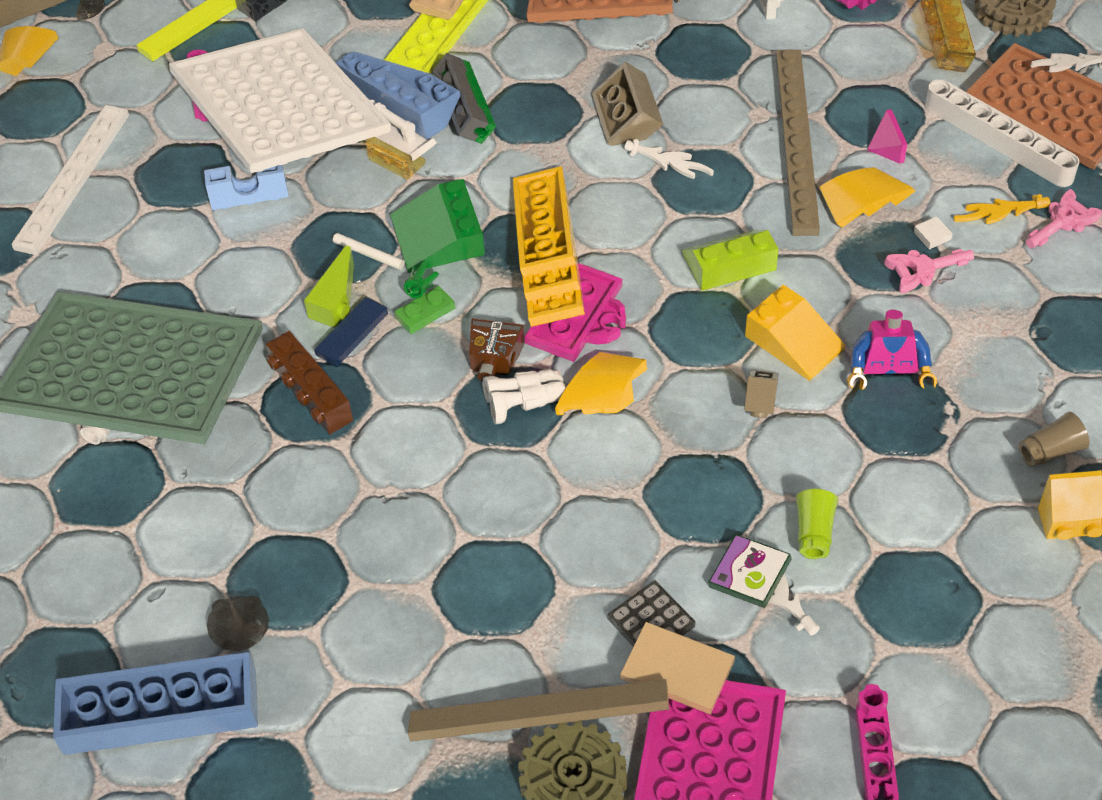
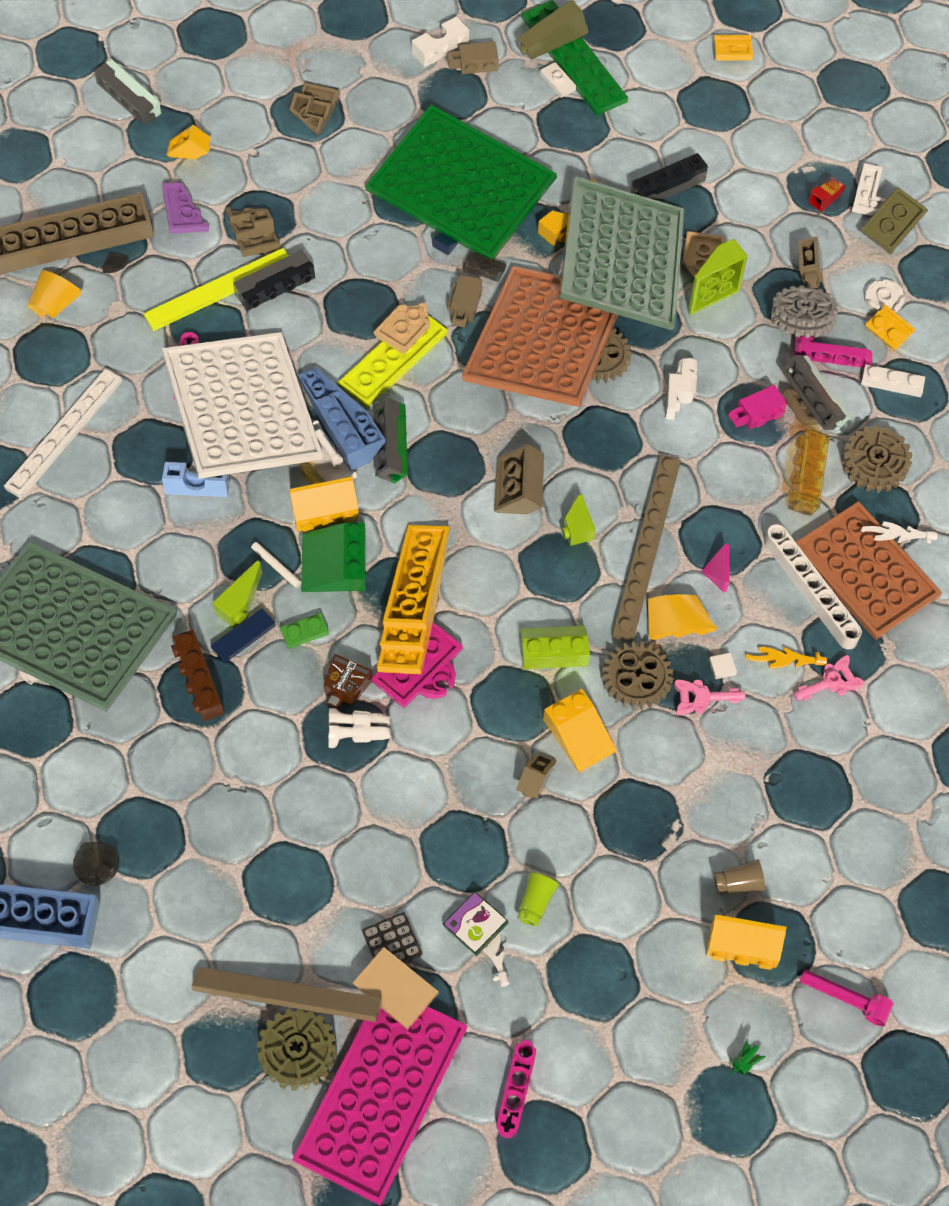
camera: 10 degrees right, 10 degrees up
green piece [404,261,439,299] -> none
yellow slope [555,352,647,415] -> none
white piece [625,139,714,179] -> none
torso [847,309,937,390] -> none
none -> yellow slope [289,477,359,532]
none -> lime slope [562,494,596,546]
none -> dark tan gear [602,641,673,710]

